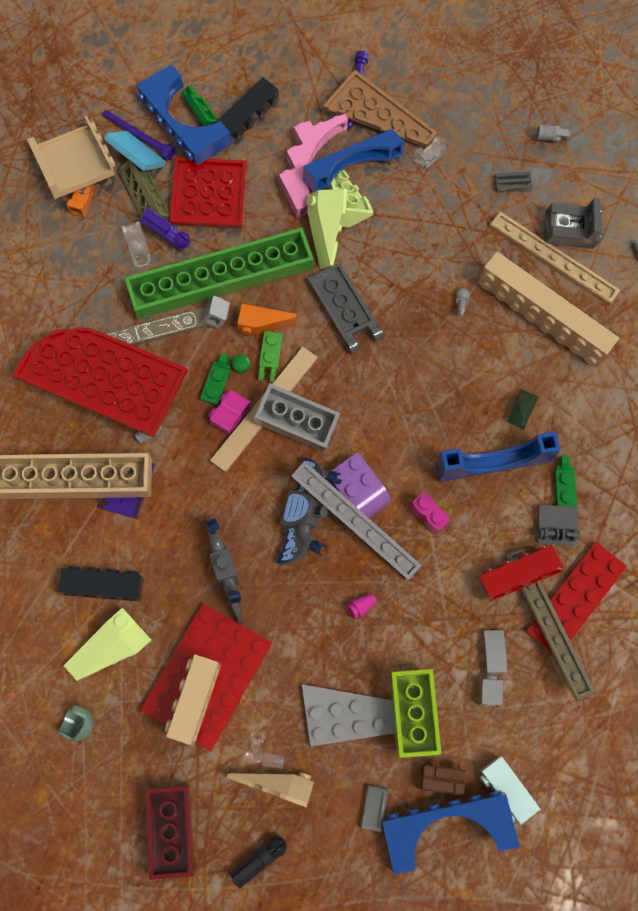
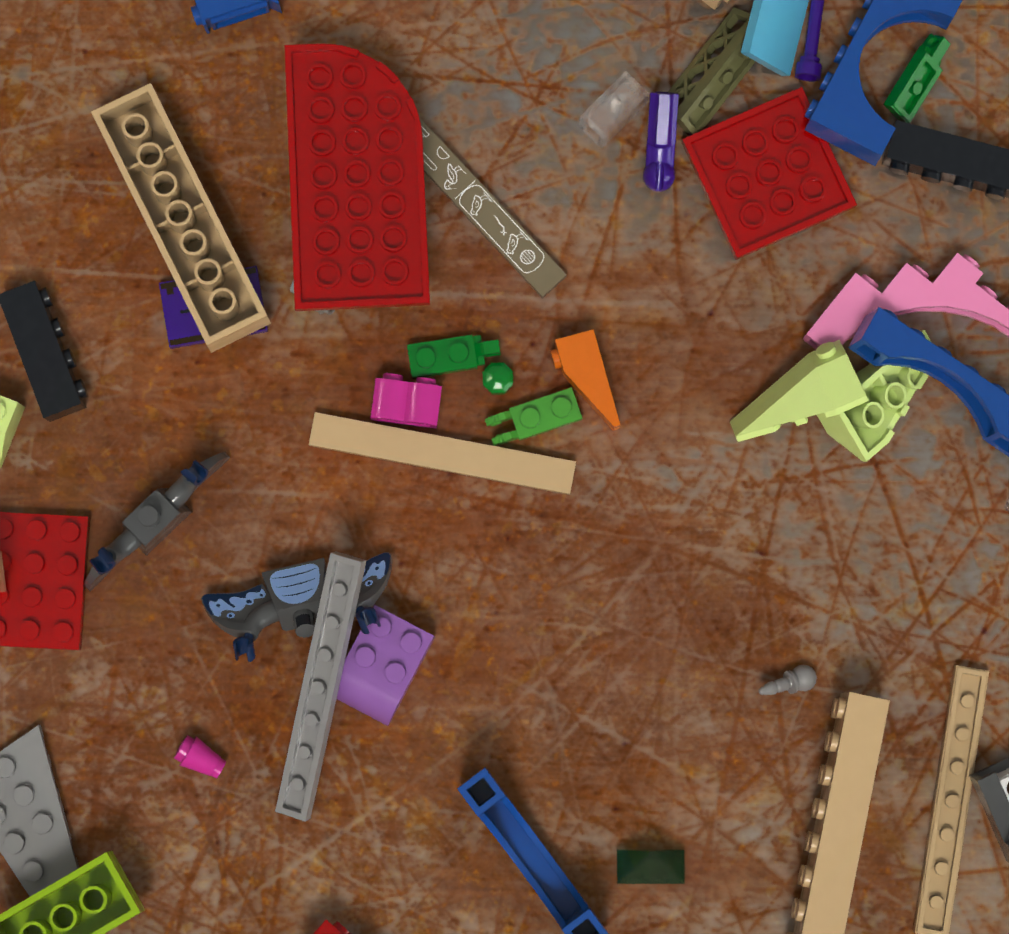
camera: 70 degrees right, 10 degrees up
bright green brick [125,228,314,319] -> none
light grey brick [202,295,230,329] -> none
light grey brick [253,383,340,452] -> none
dark grey hinge [308,262,384,354] -> none
dark pink brick [410,493,449,535] -> none

